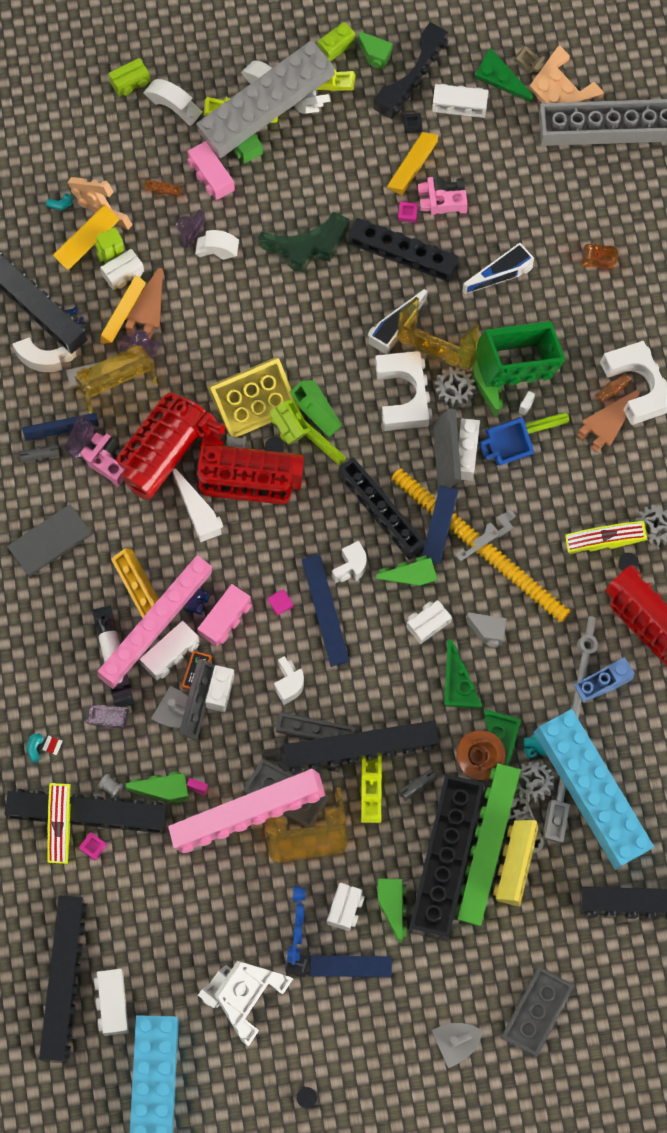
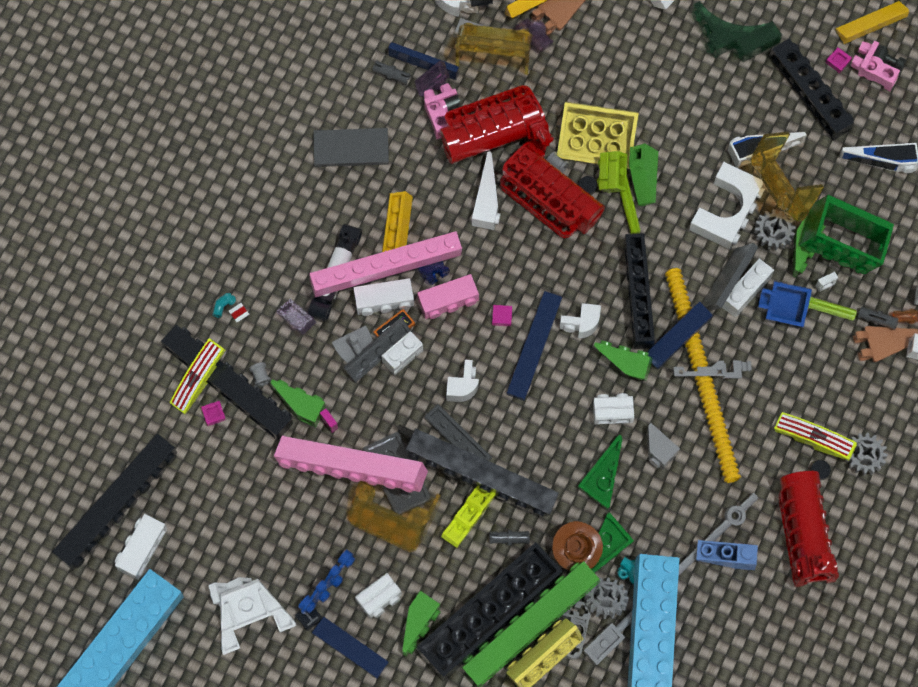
camera: 35 degrees right, 0 degrees up
none -> dark grey pin [858,306,899,330]

